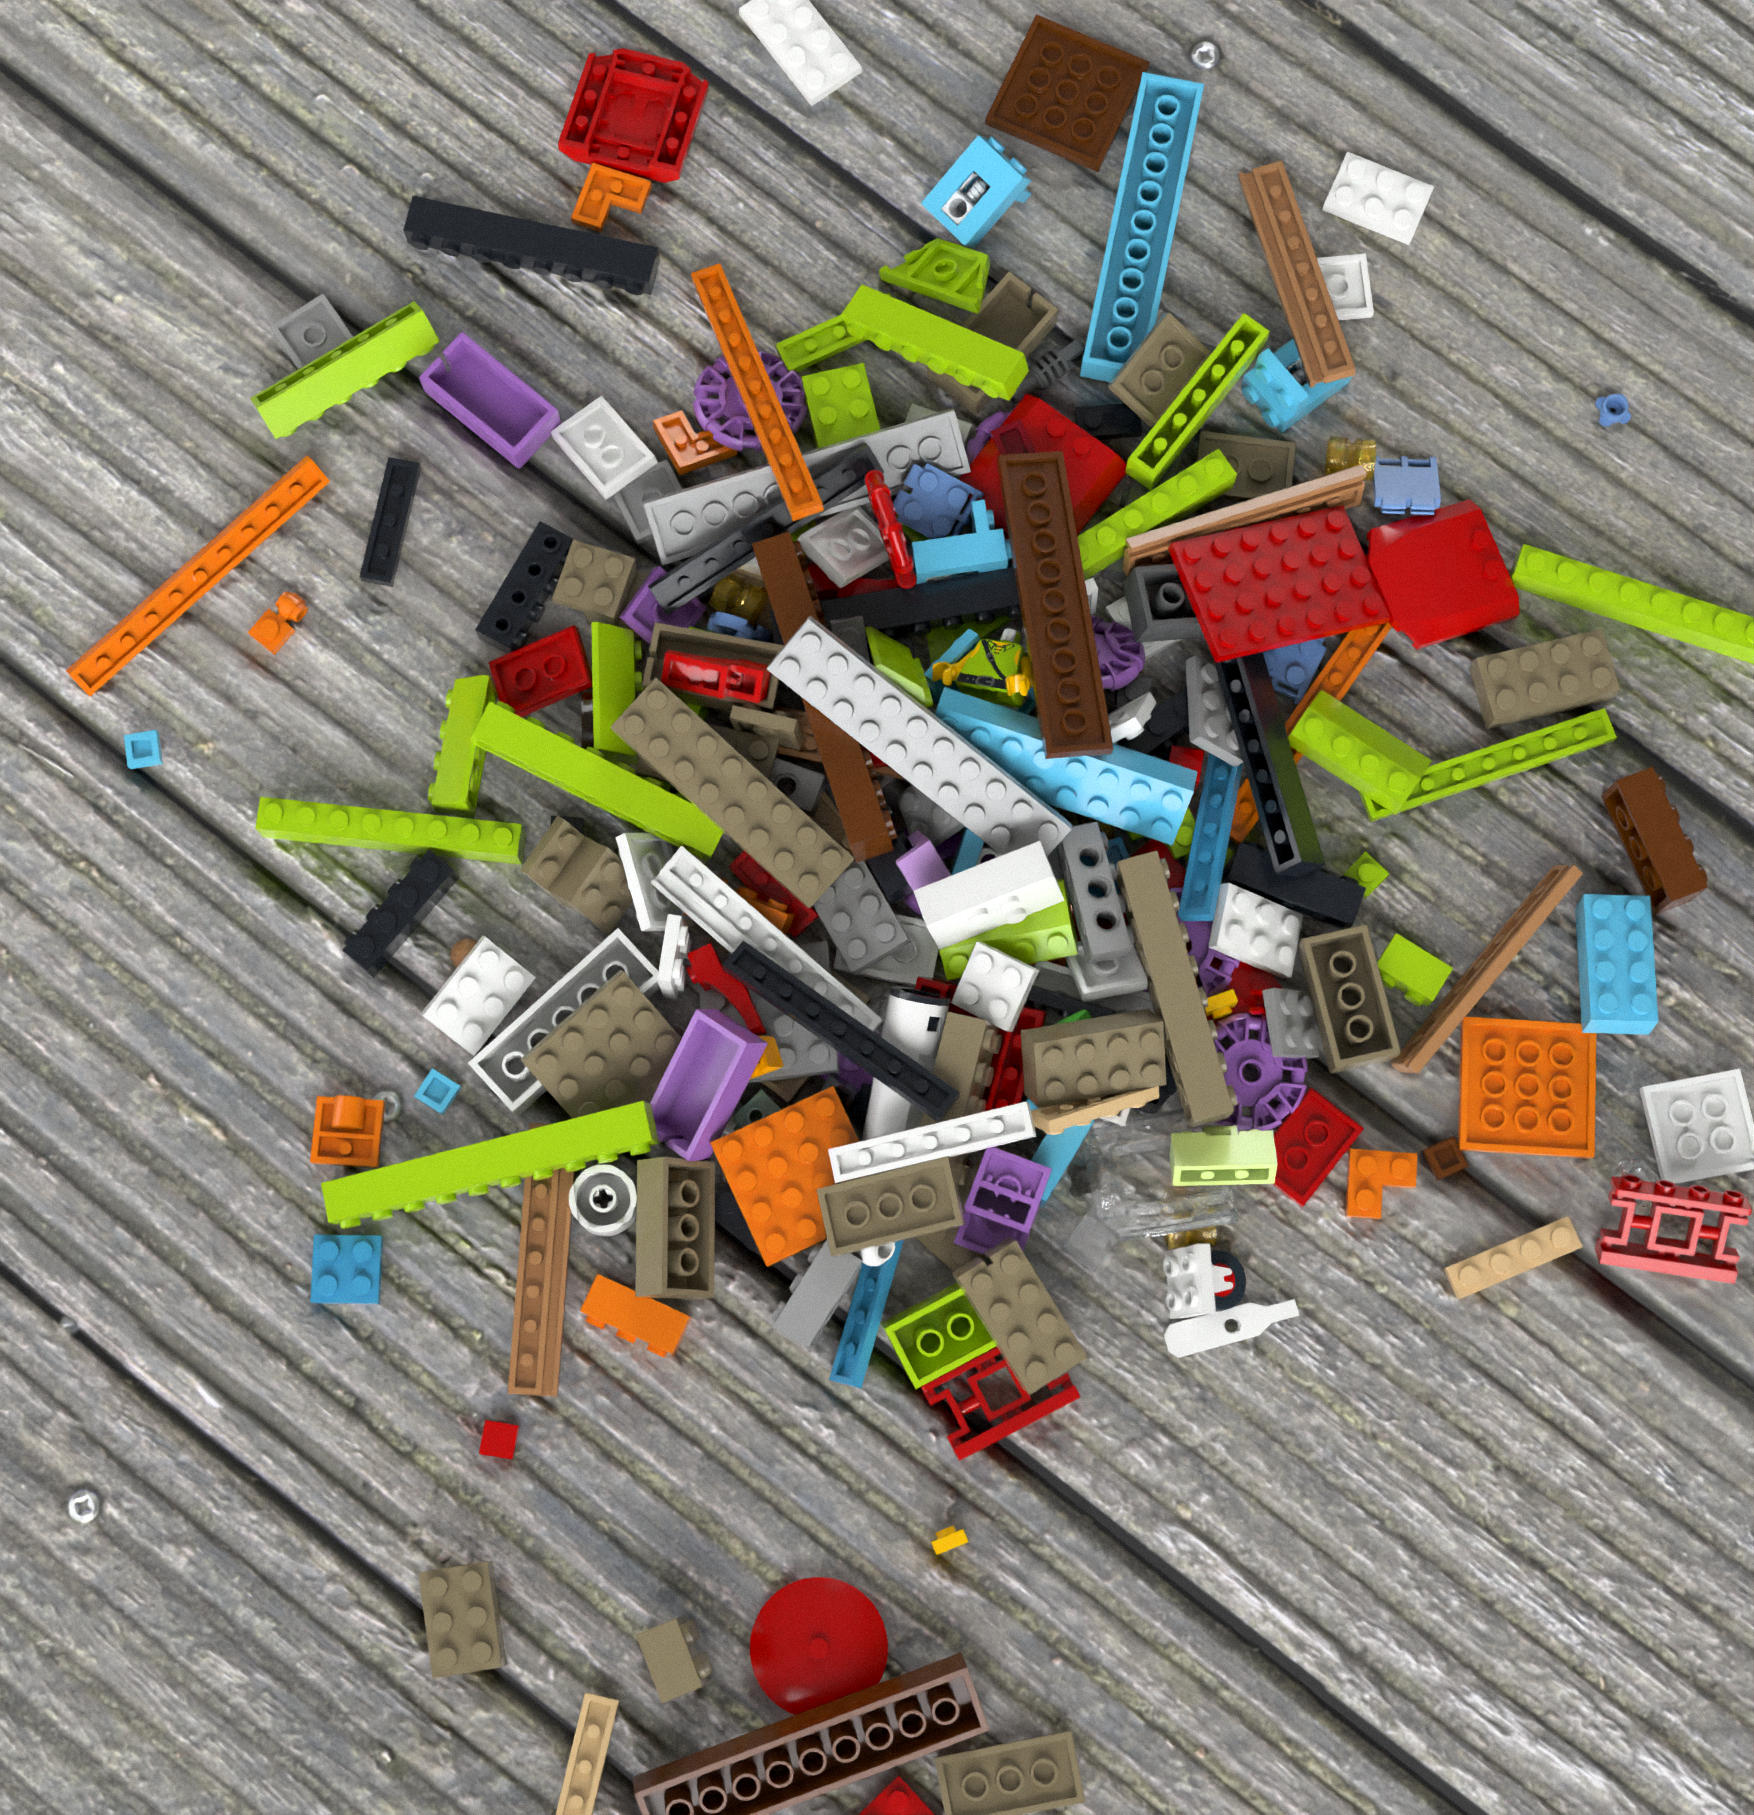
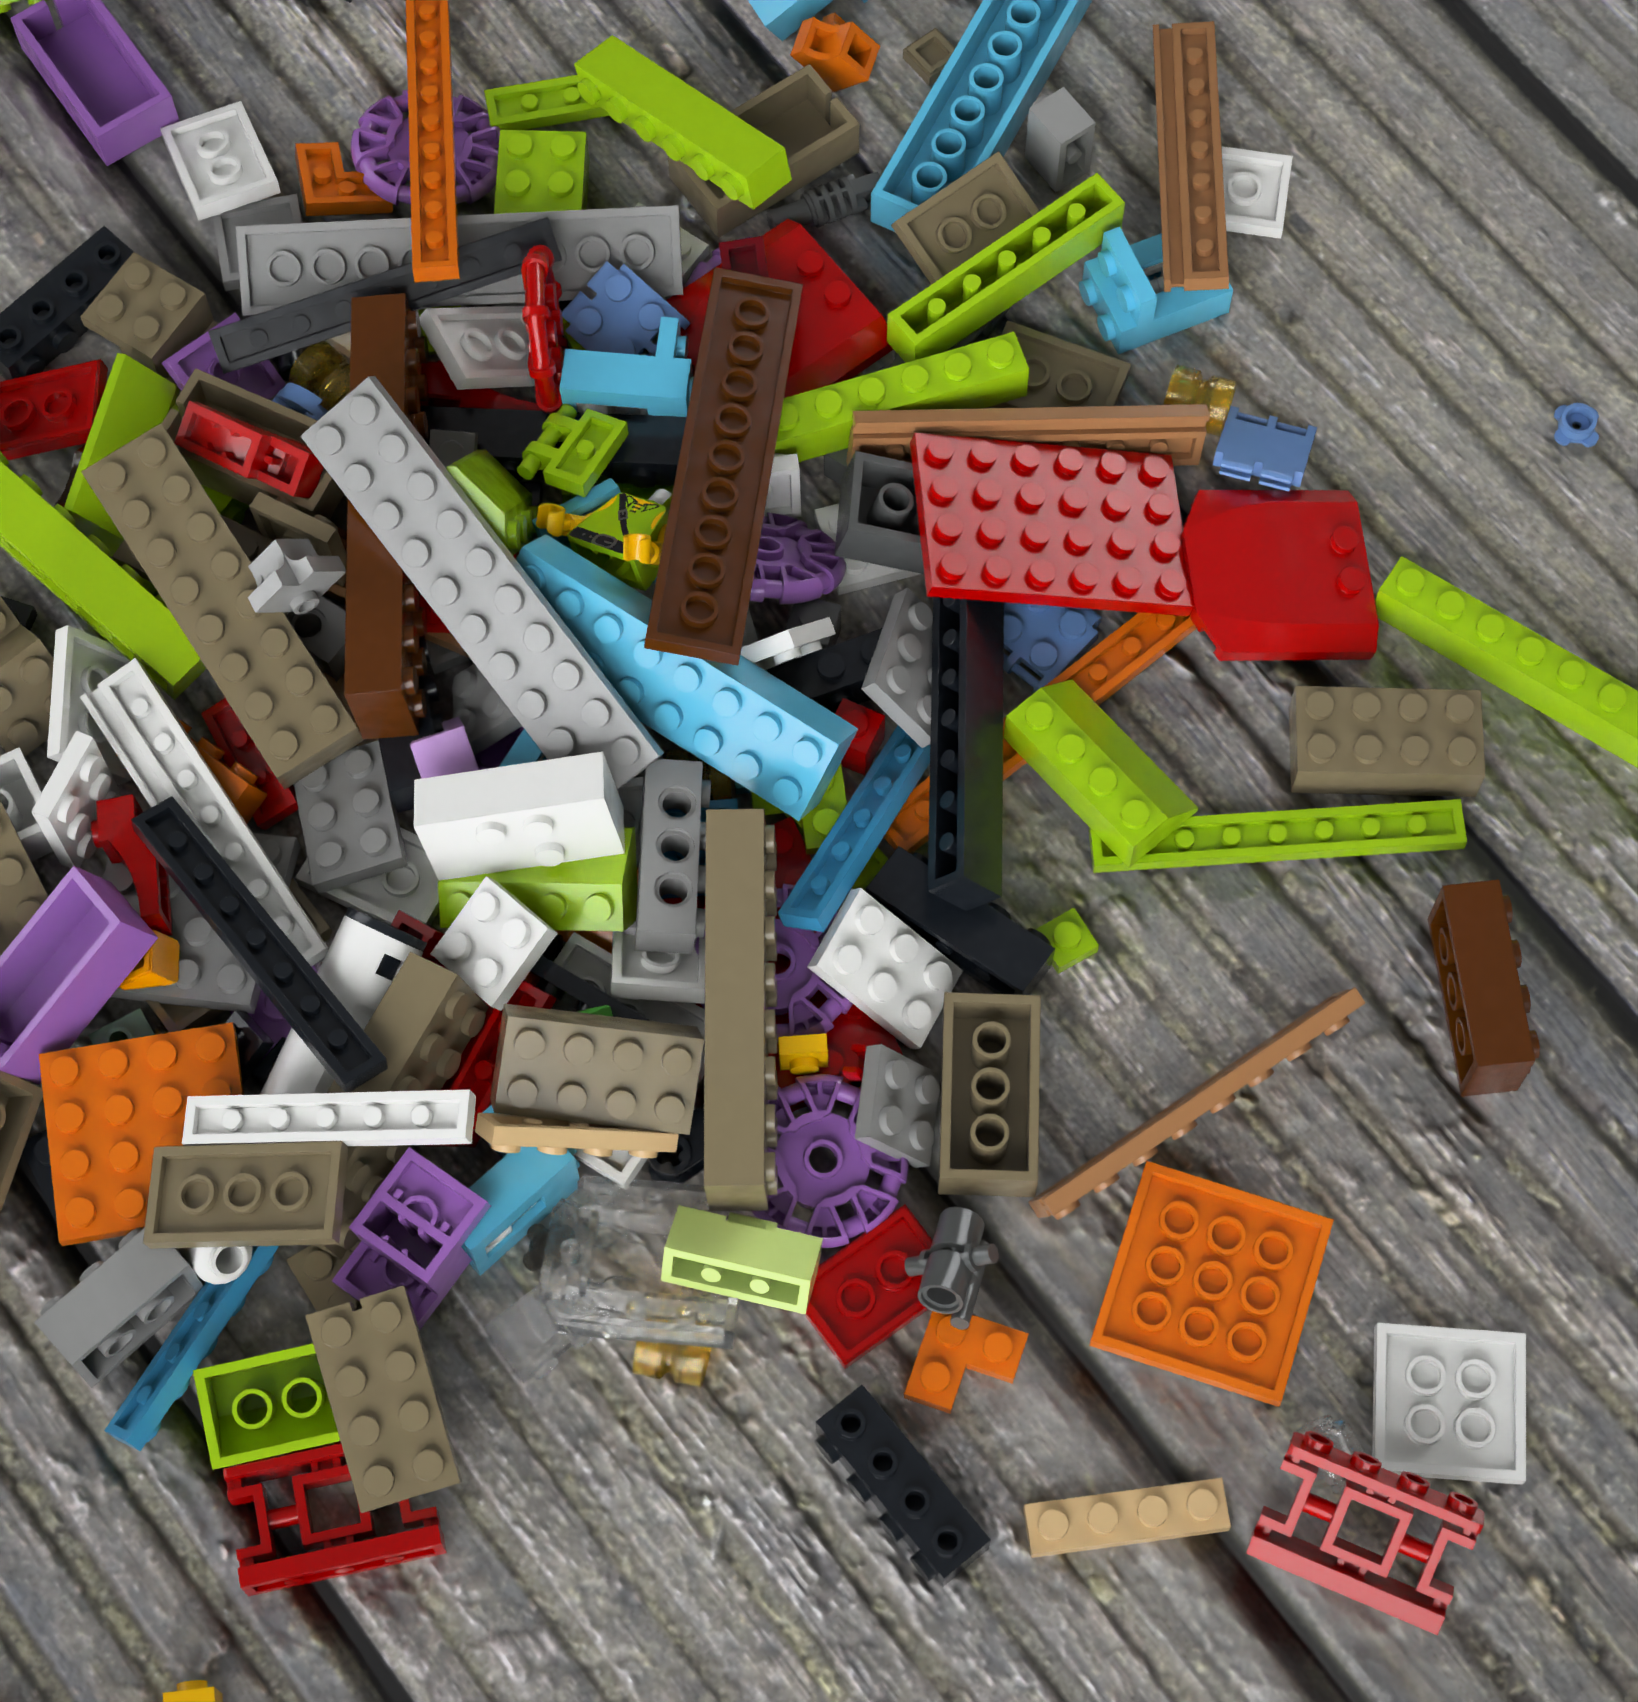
camera: 15 degrees right, 10 degrees down
lime wing [879,238,990,314] -> none
black plate [1075,403,1142,440] -> none
white plate [1163,1244,1246,1319] -> none
white piece [1164,1299,1299,1358] -> none
white plate [1322,152,1434,245] -> none
lime brick [1377,933,1453,1007] -> none
reddish brown tile [1422,1136,1469,1181] -> none
medium azure brick [1575,894,1659,1035] -> none
none -> light grey brick [247,539,346,615]
none -> lime plate [517,404,629,497]
none -> orange brick [790,12,880,93]
none -> black brick [814,1385,991,1587]
none -> dark tan tile [903,28,955,86]
none -> dark grey pin [905,1207,999,1330]
none -> light grey brick [1025,87,1096,193]

